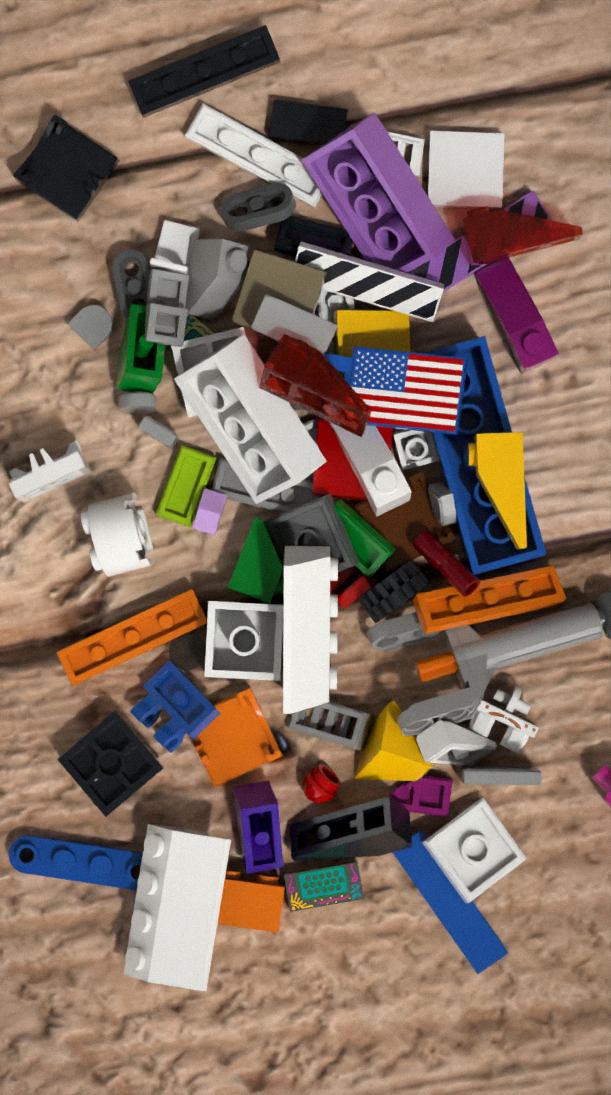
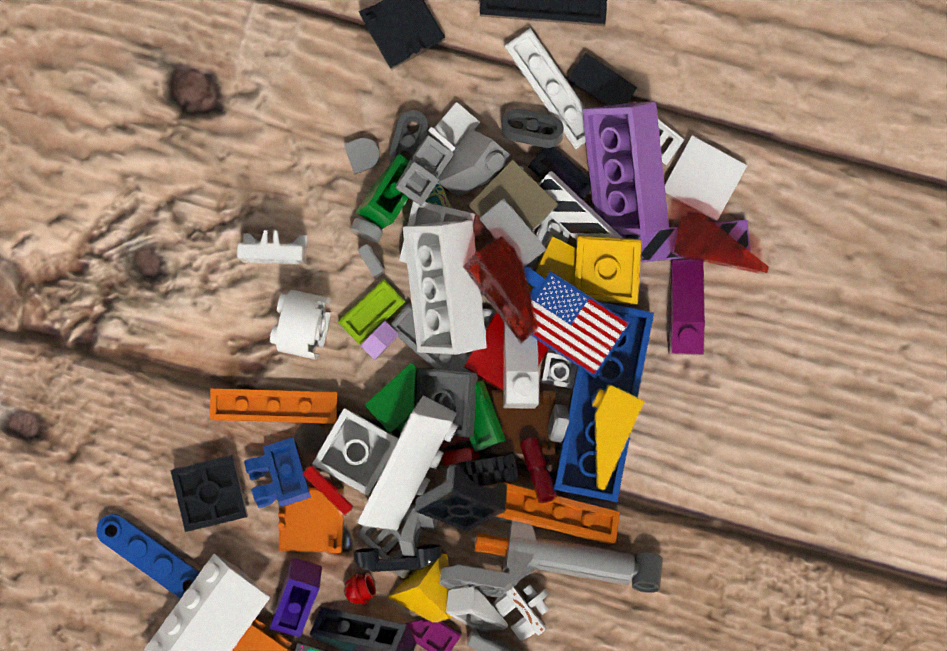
camera: 20 degrees right, 0 degrees up
none -> red tile [302,463,353,516]
none -> black bar [353,544,441,572]
none -> light grey slope [399,488,438,557]
none -> black piece [415,464,507,532]
none -> yellow tile [575,235,642,304]

